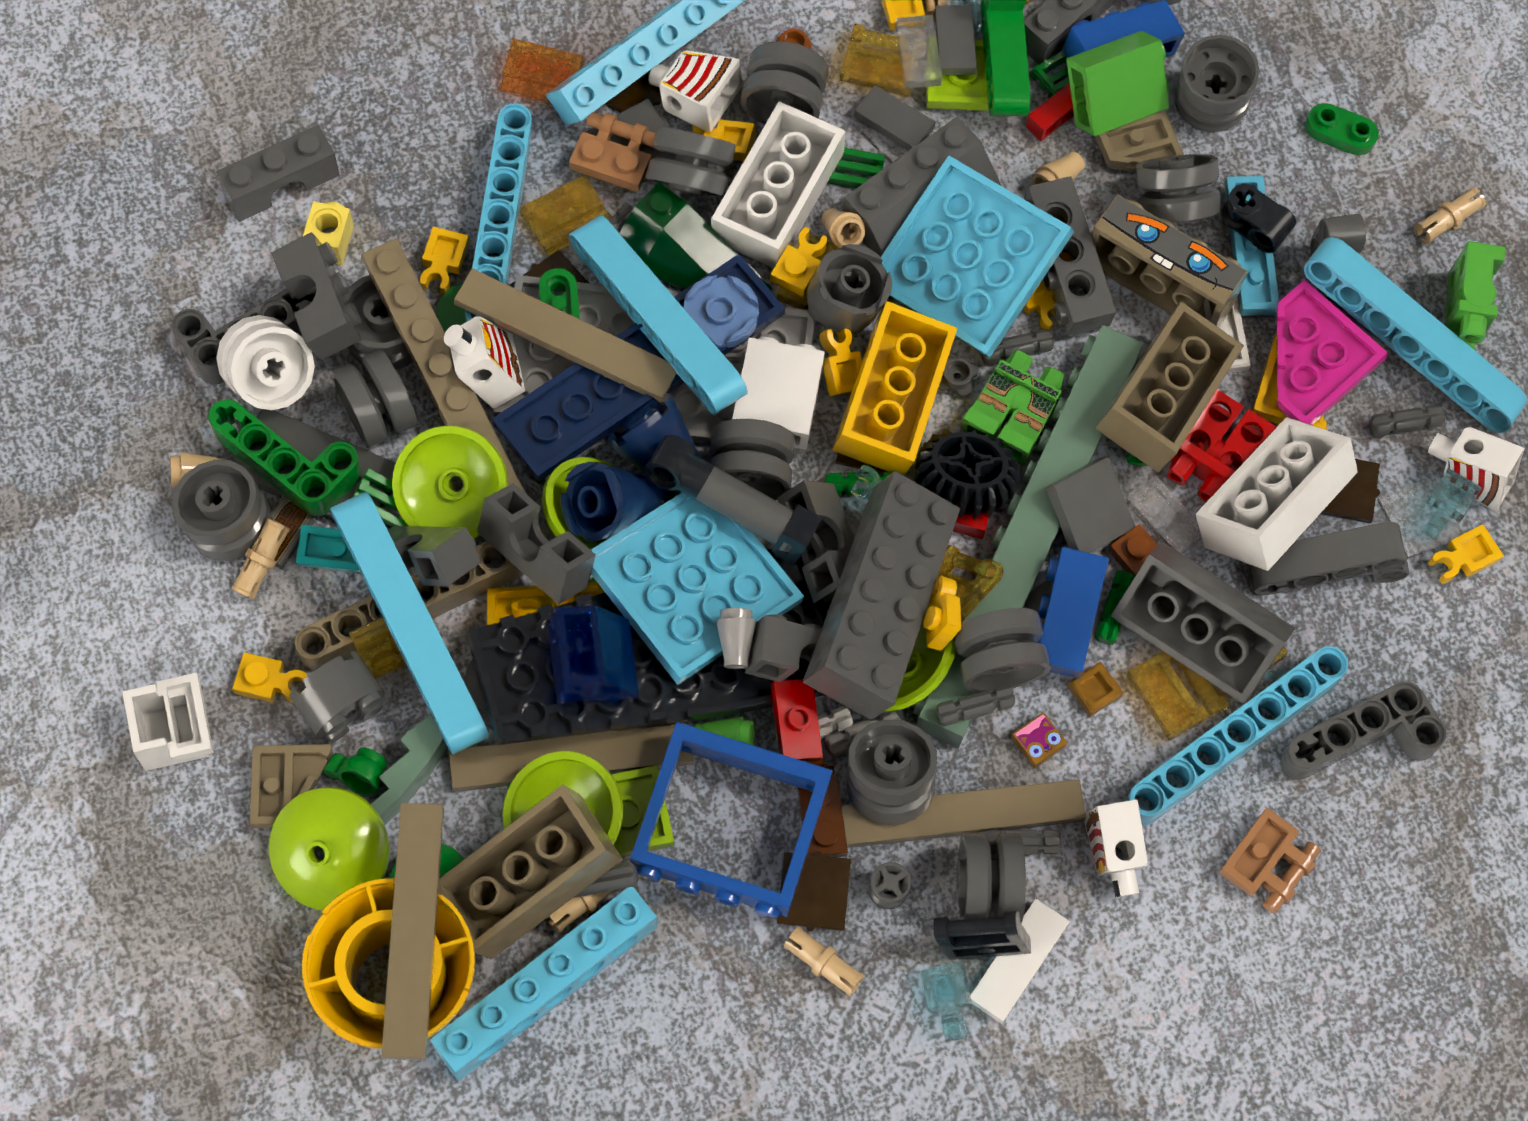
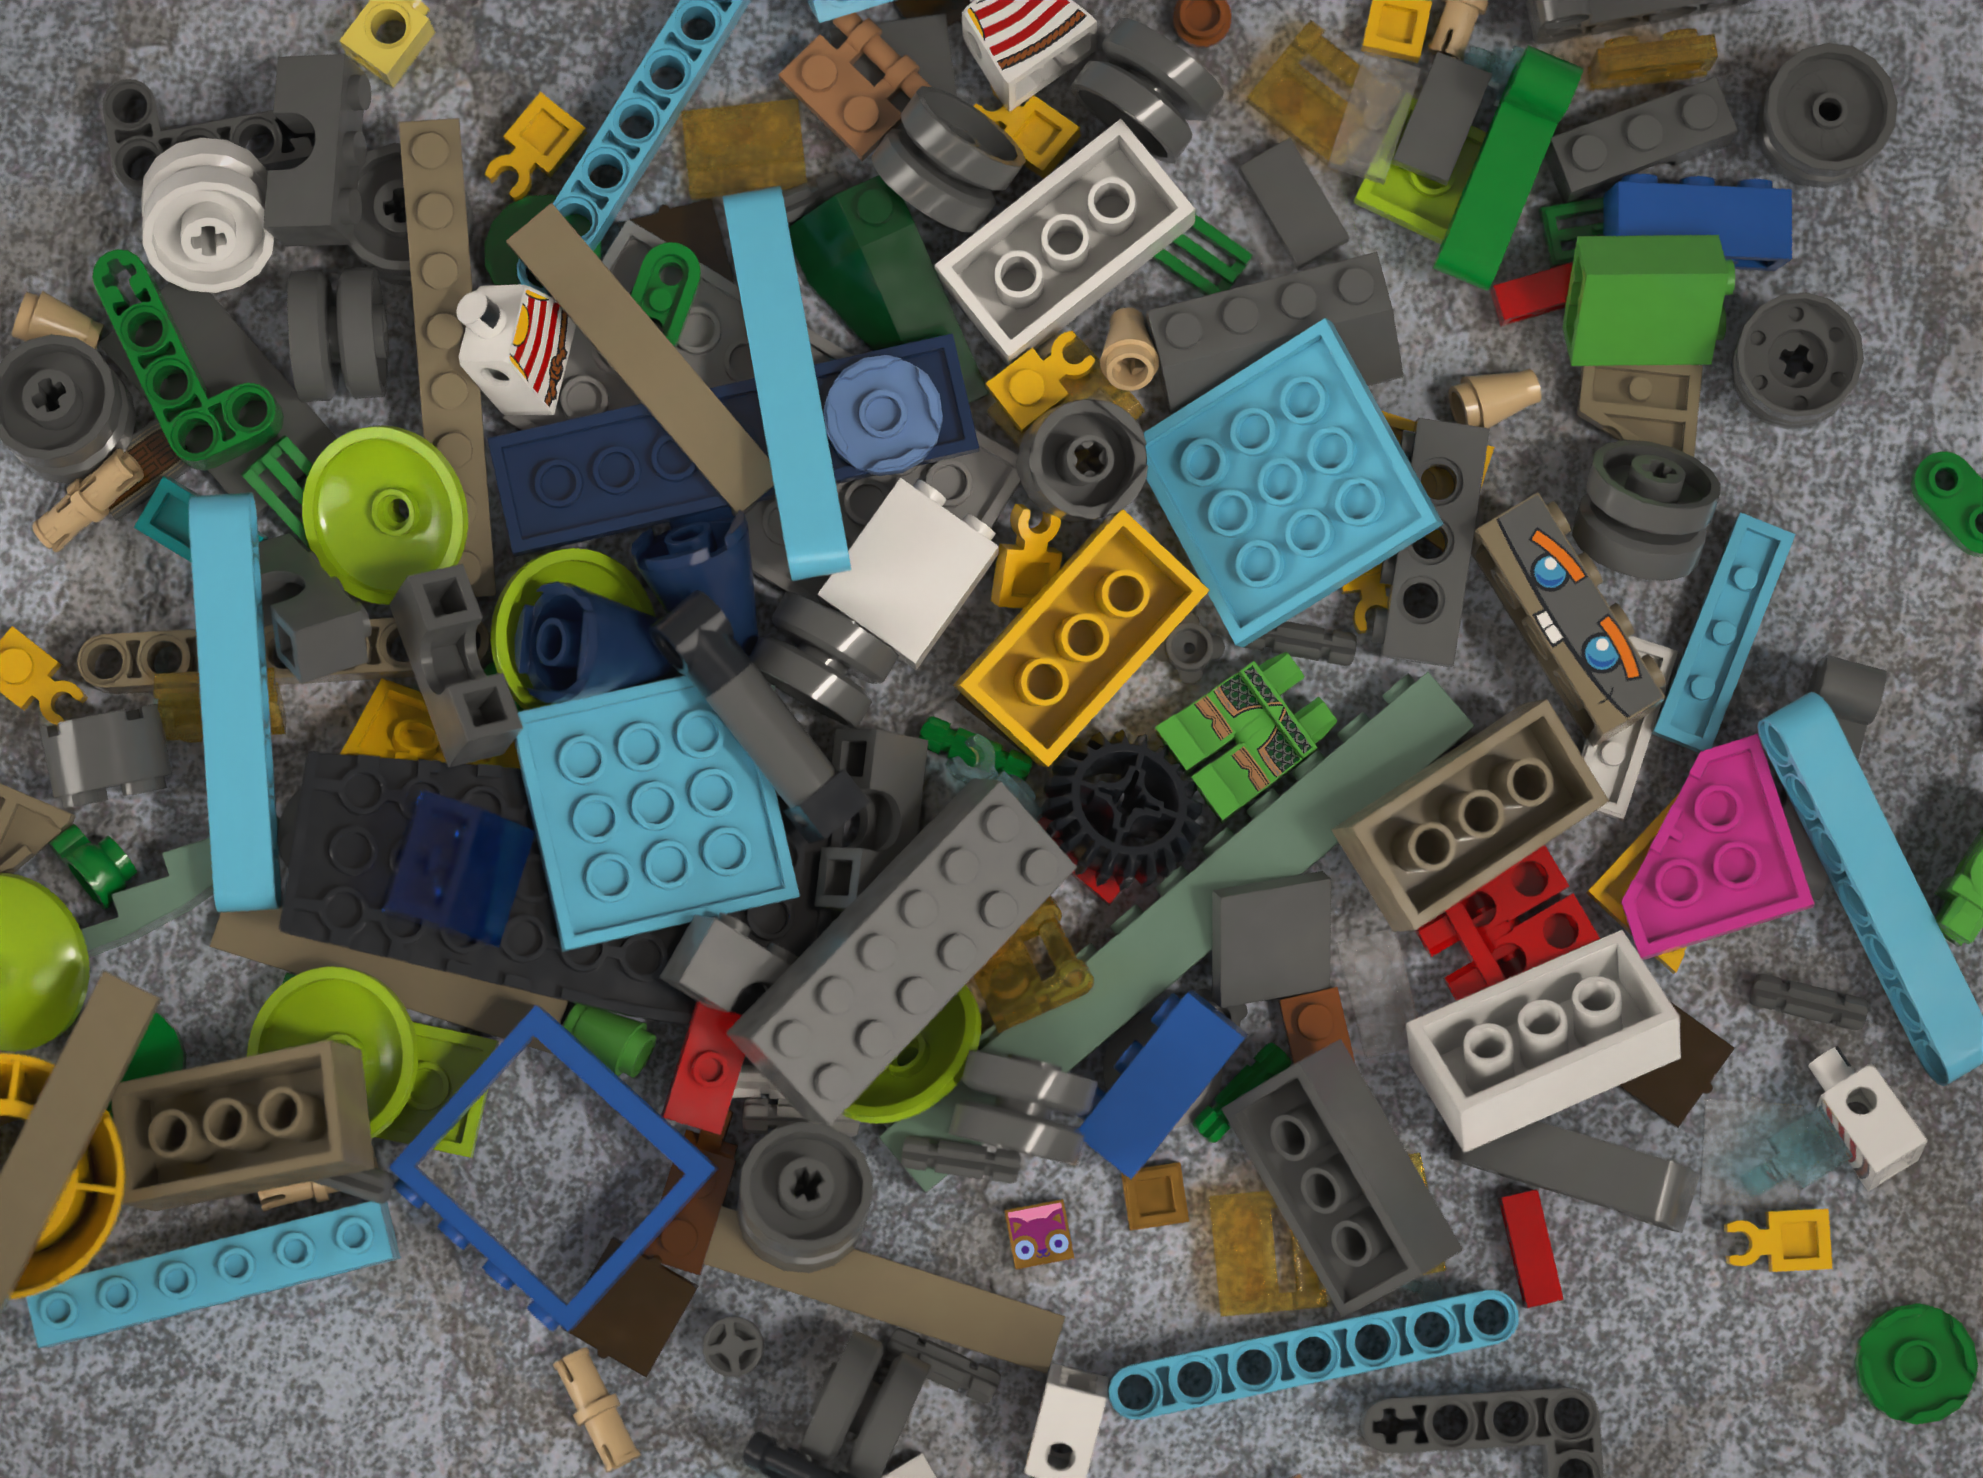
camera: 30 degrees right, 15 degrees up
light grey cone [716,608,756,669] -> none
yellow plate [923,576,962,651] -> none
black piece [1221,184,1297,253] -> none
none -> red piece [1498,1189,1564,1308]

